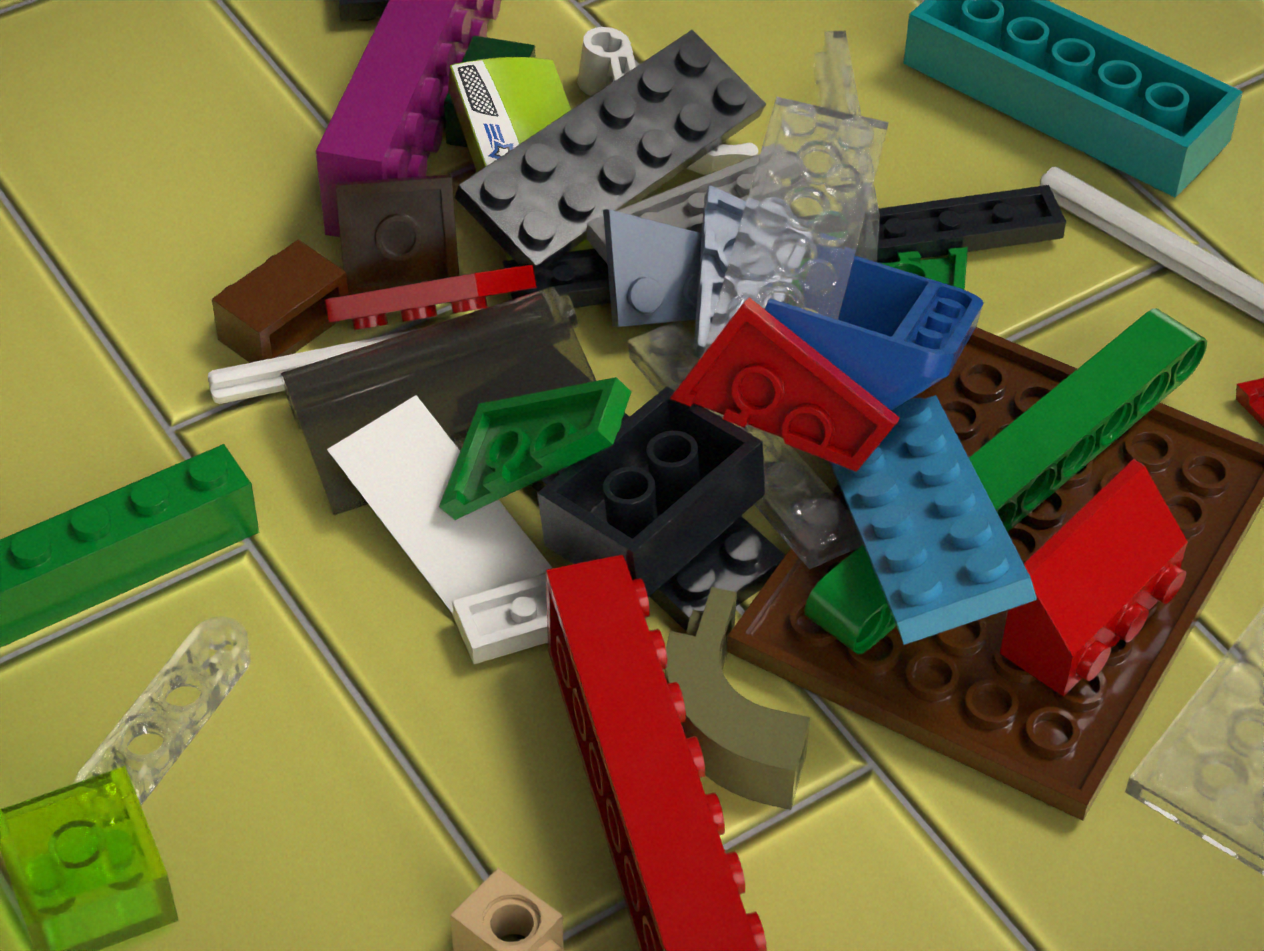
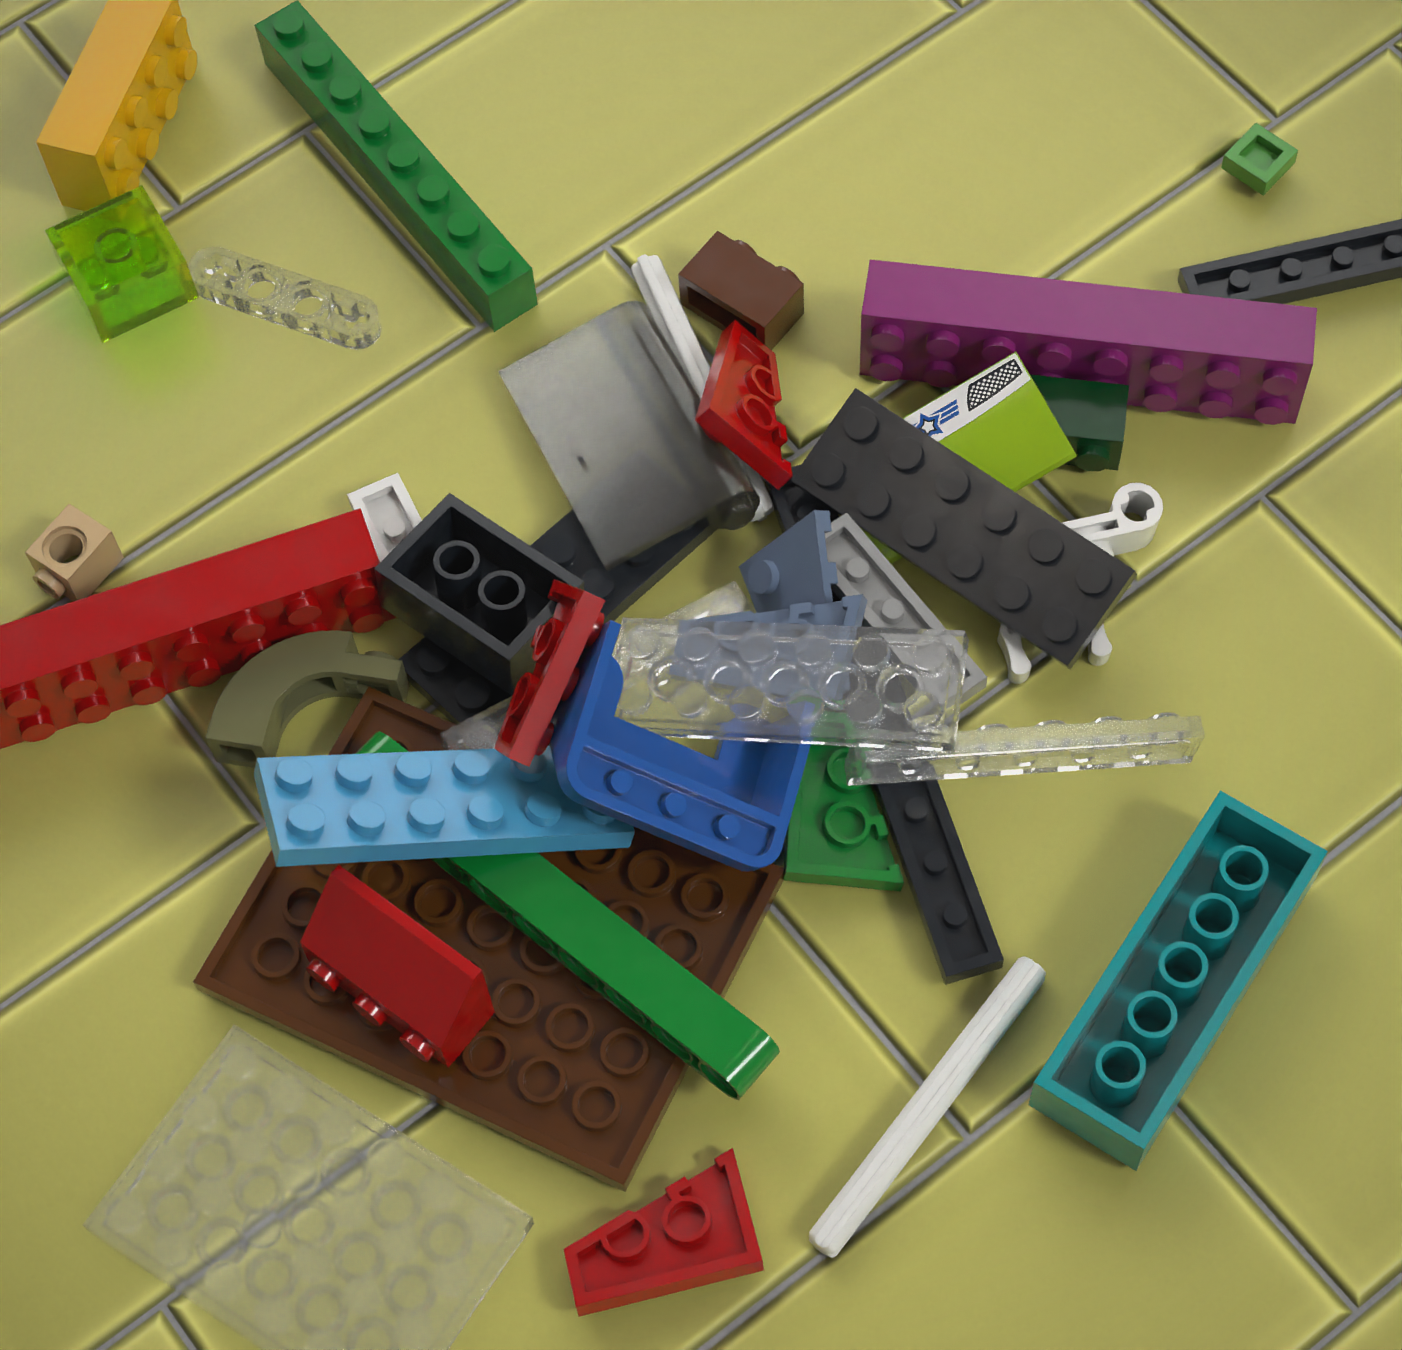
camera: 90 degrees right, 15 degrees up
white sticker [327,395,552,614] -> none
dark brown plate [336,174,459,295] -> none
green wing [439,377,632,520] -> none

